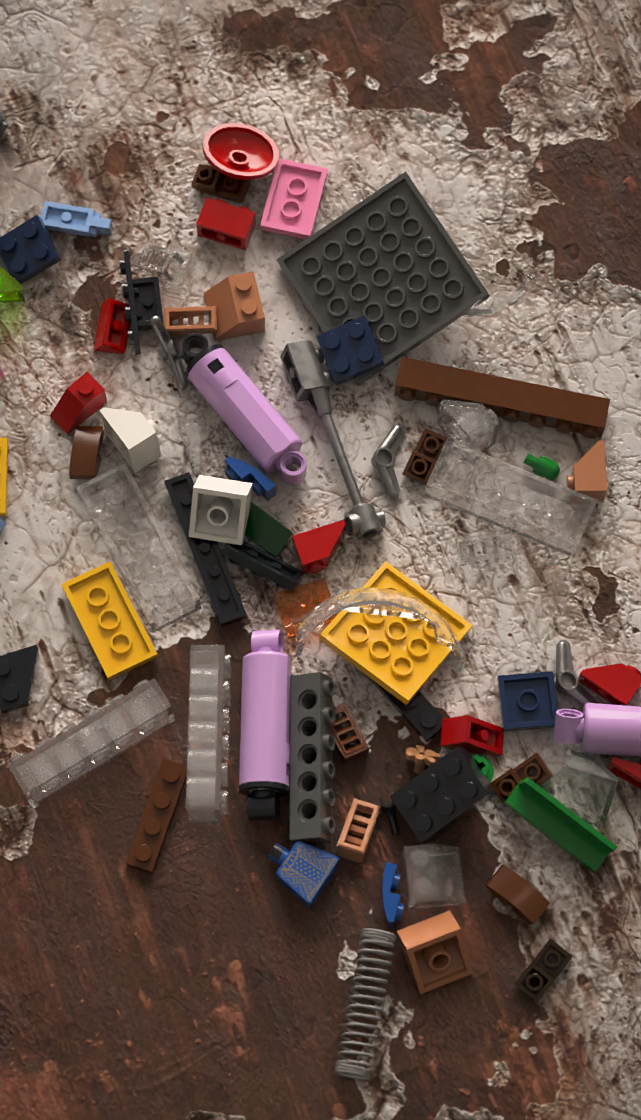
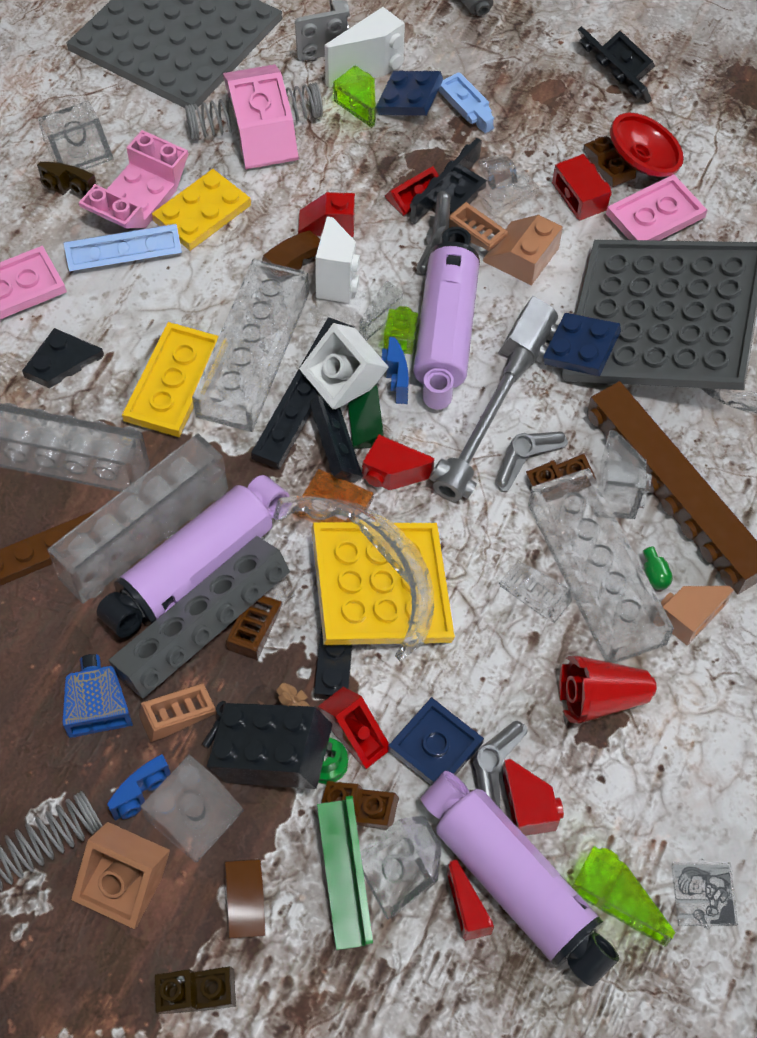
camera: 45 degrees right, 10 degrees down
none -> clear neon green brick [383,306,418,355]
none -> red cone [559,655,657,723]
none -> black bracket [577,26,655,103]

